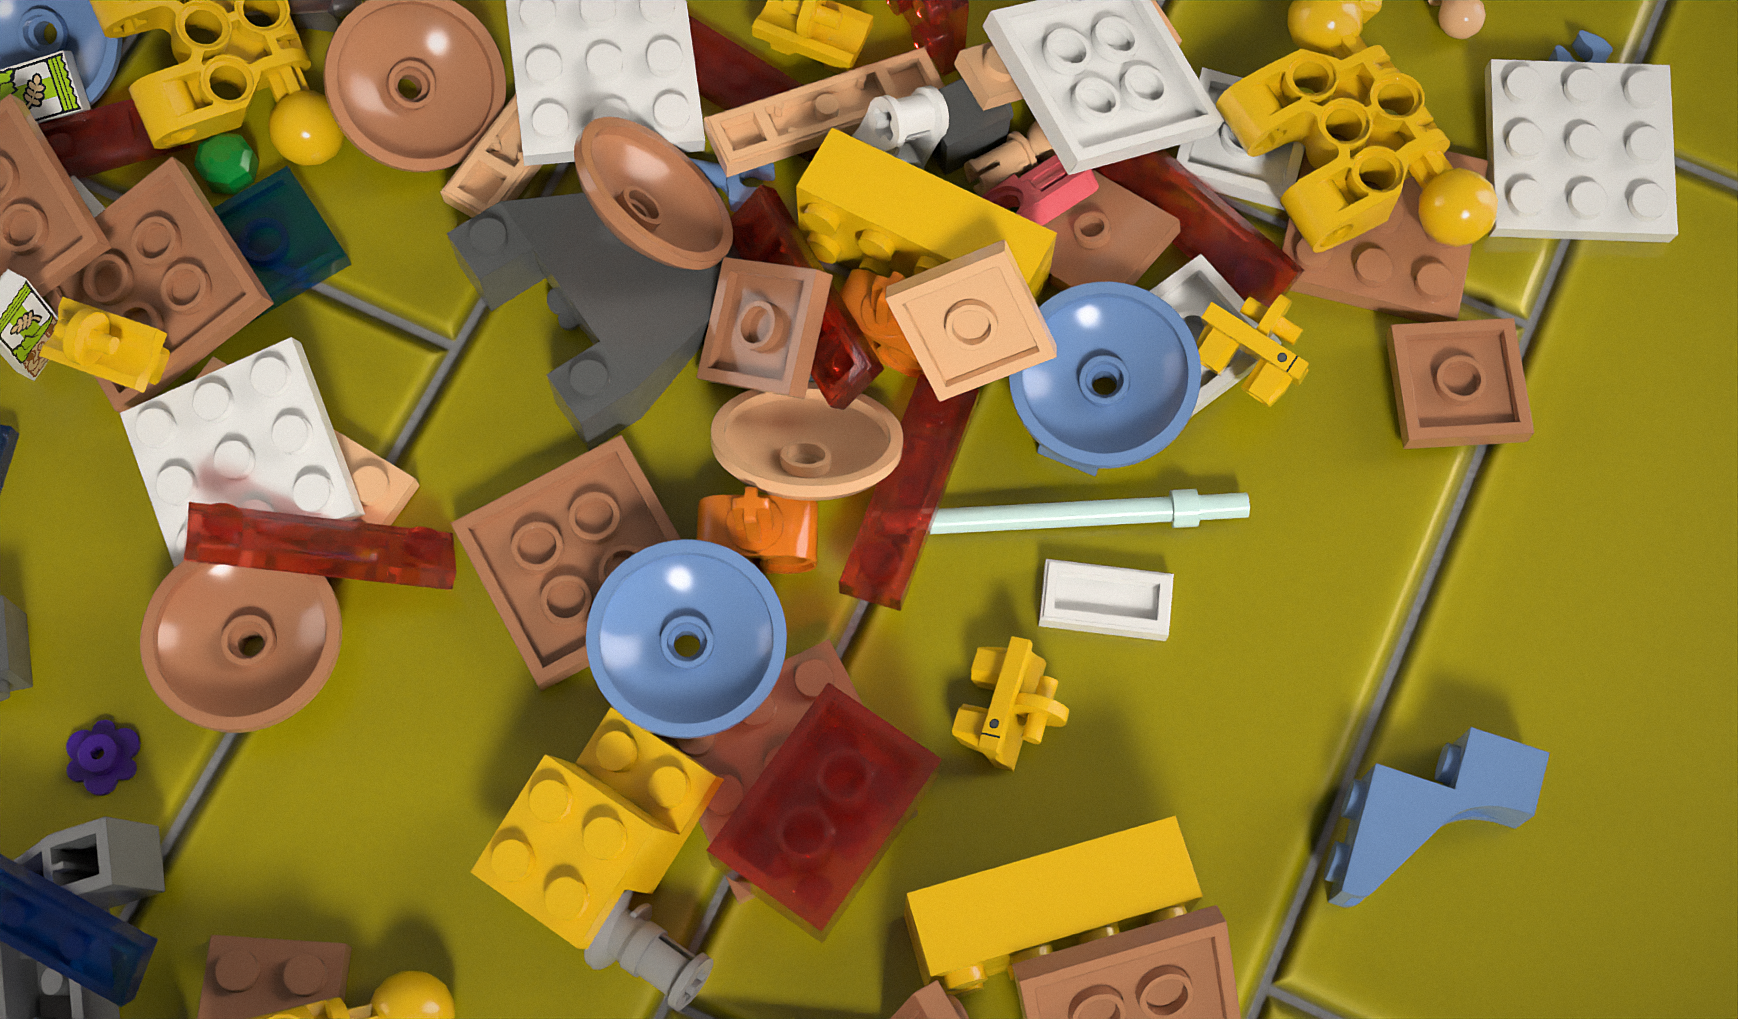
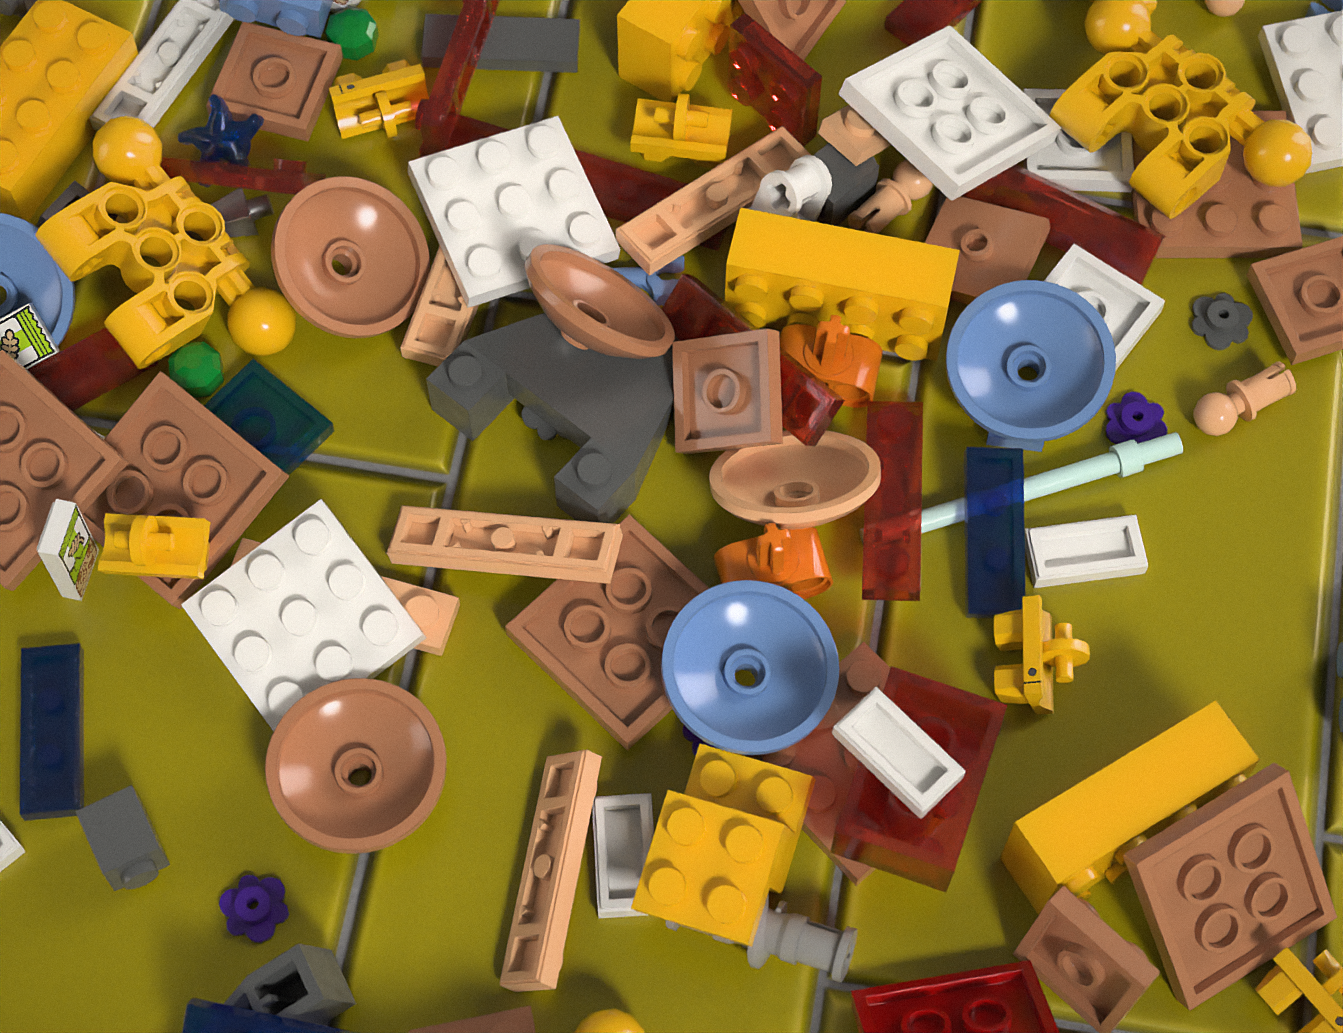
camera: 15 degrees left, 5 degrees down
clear red plate [183,502,457,590] -> none
light nougat plate [885,239,1057,402] -> none
coral piece [981,154,1099,226] -> none
yellow hips [1196,294,1309,408] -> none
none -> light nougat plate [387,505,623,584]
none -> light nougat plate [499,750,602,992]
none -> white tile [592,793,654,918]
none -> white tile [832,687,966,819]
none -> clear blue tile [964,447,1025,618]
none -> dark purple plant [1106,392,1167,444]
none -> dark grey plant [1191,293,1253,350]
none -> light nougat pin [1193,362,1296,436]

